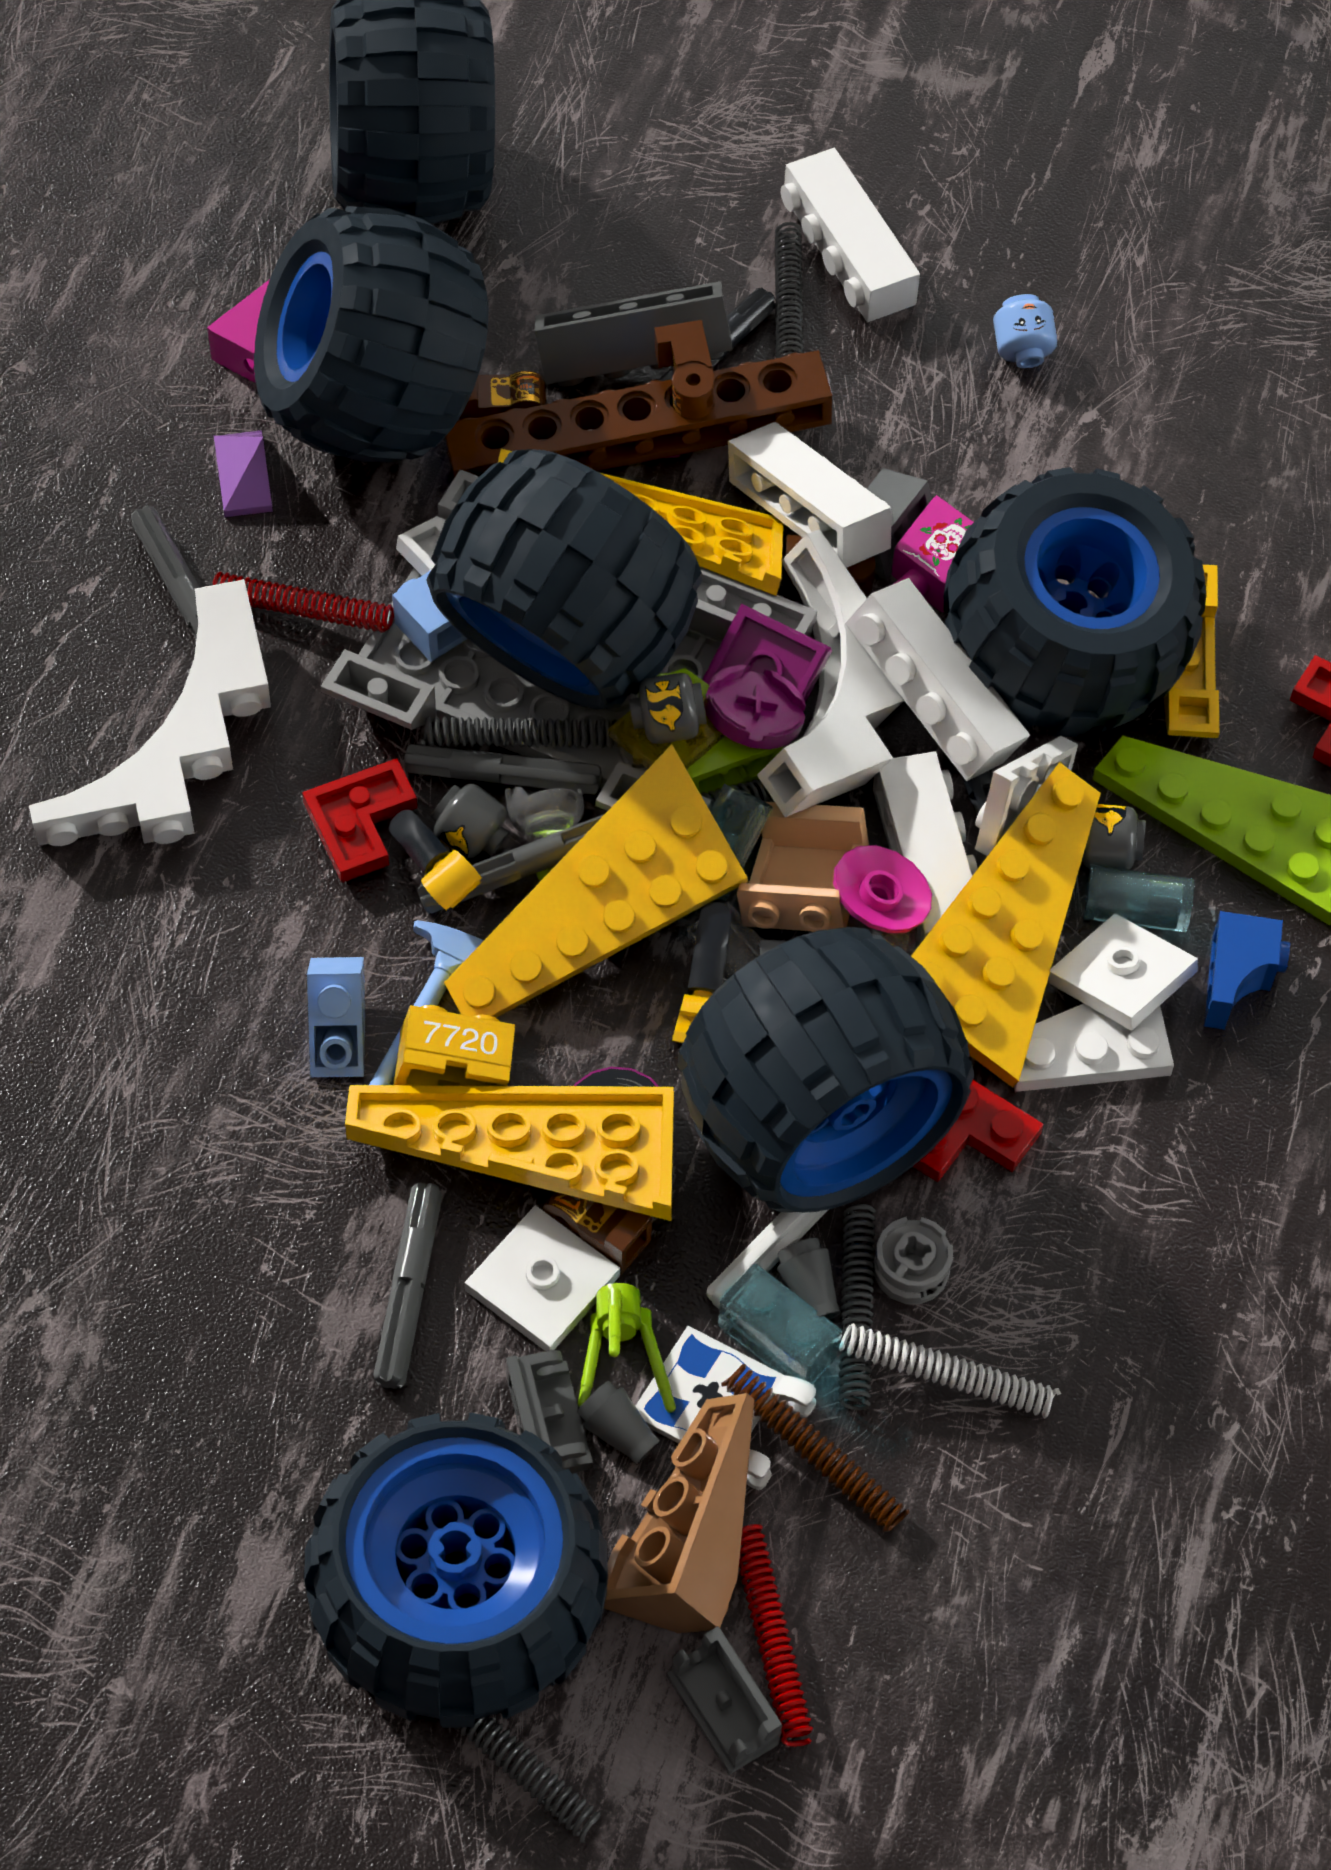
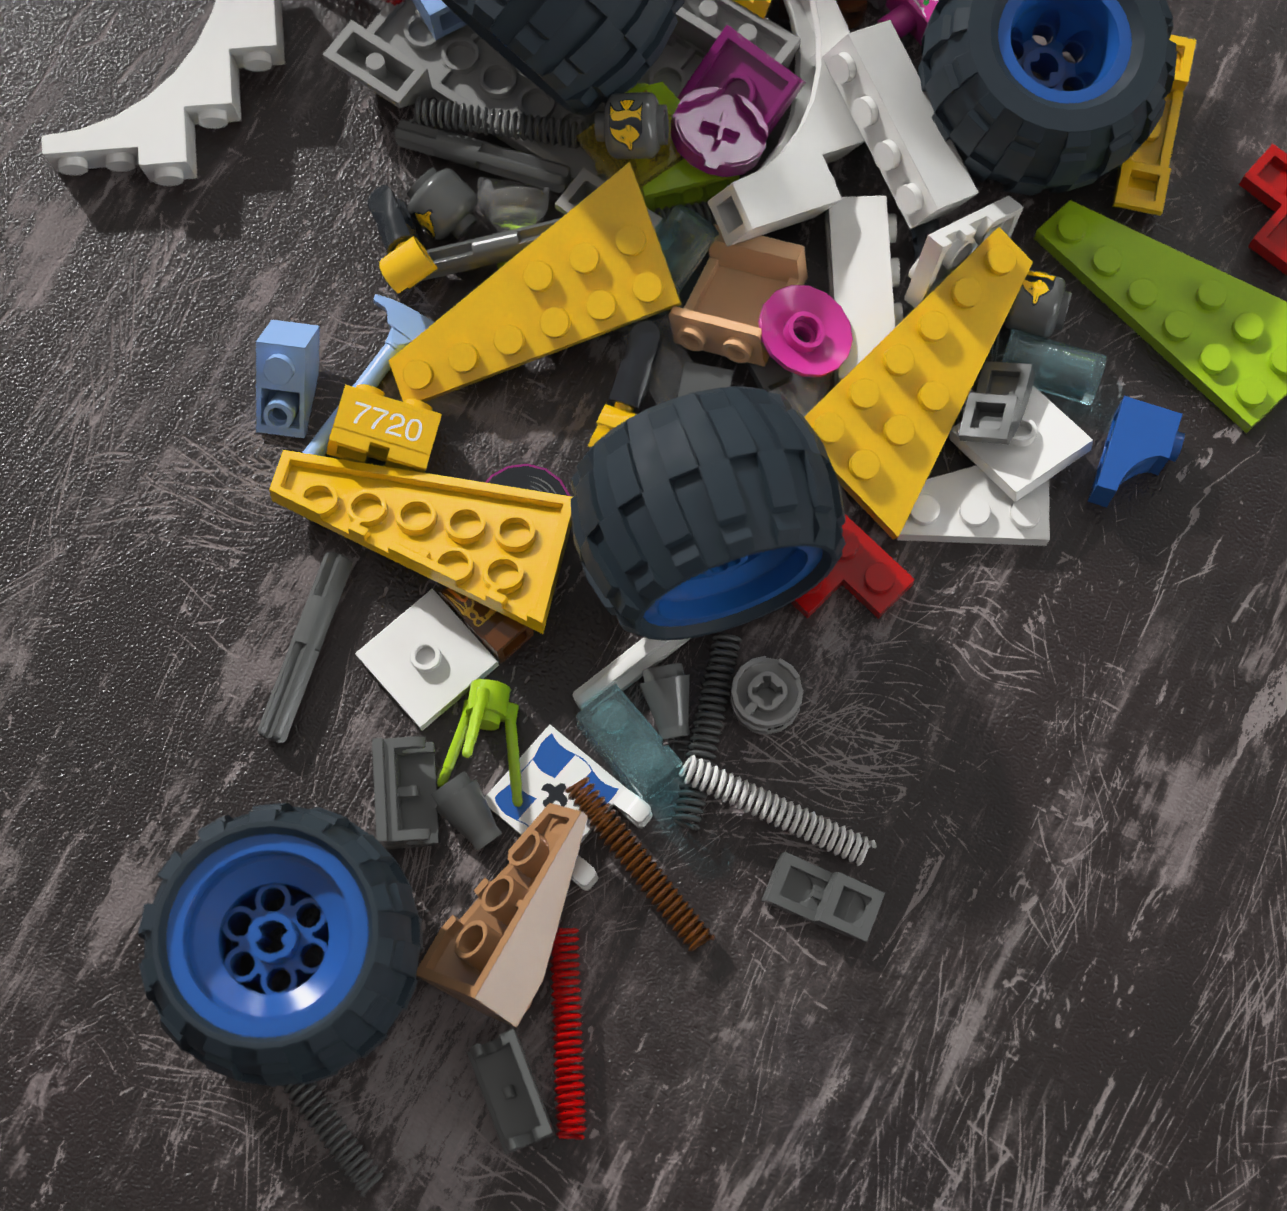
camera: 15 degrees right, 15 degrees up
red plate [302,758,417,883] -> none
none -> dark grey slope [761,852,885,942]
none -> dark grey slope [958,361,1036,445]

